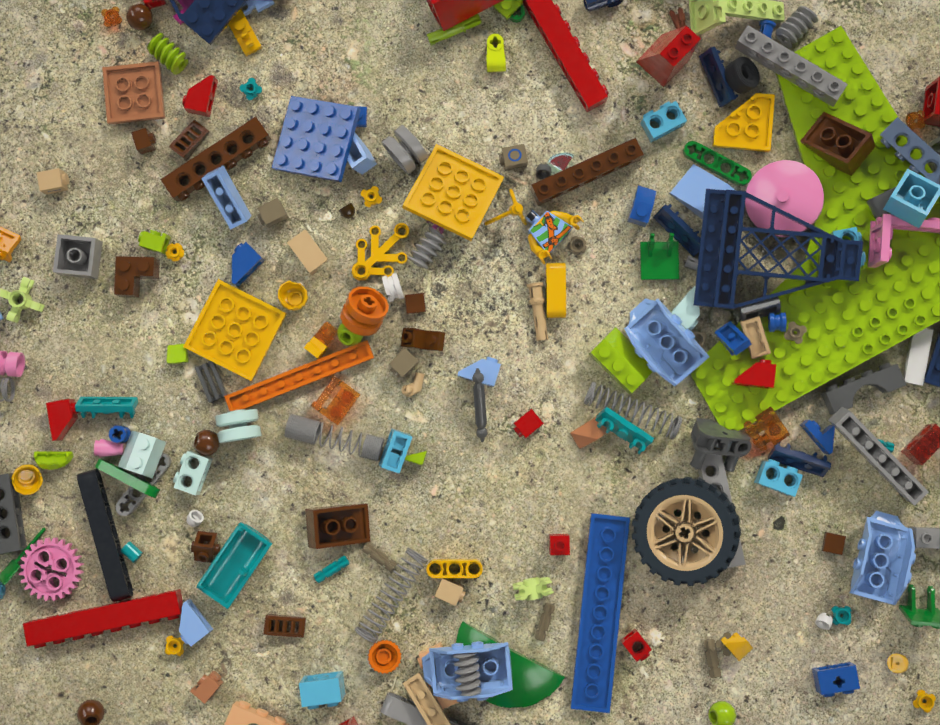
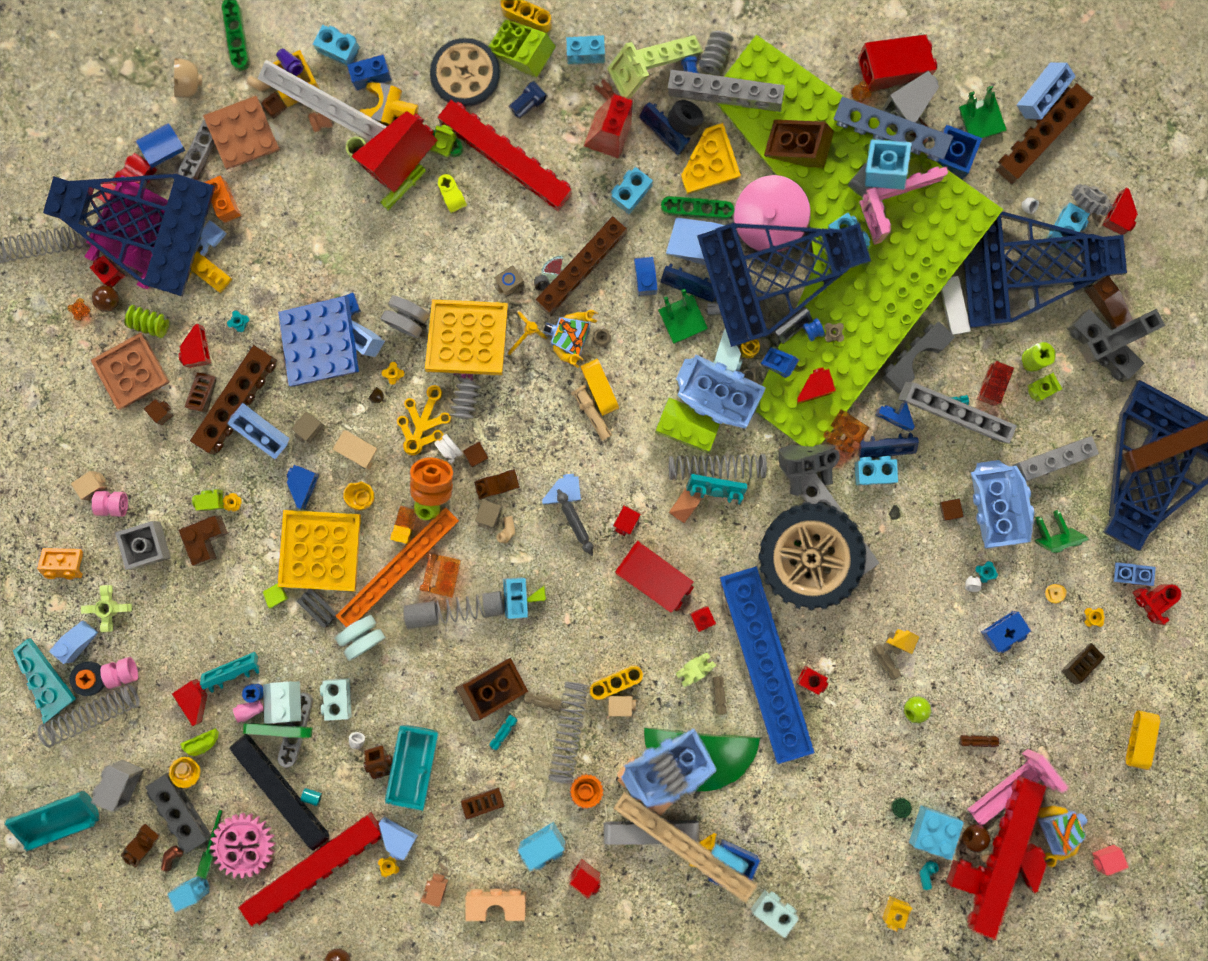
camera: 25 degrees left, 0 degrees up
reddish brown piece [194,430,220,456] -> none
tan plate [740,316,771,359] -> none
none -> bright pink wheel [92,491,128,517]
none -> red slope [615,540,694,613]
none -> yellow wheel [739,339,760,359]

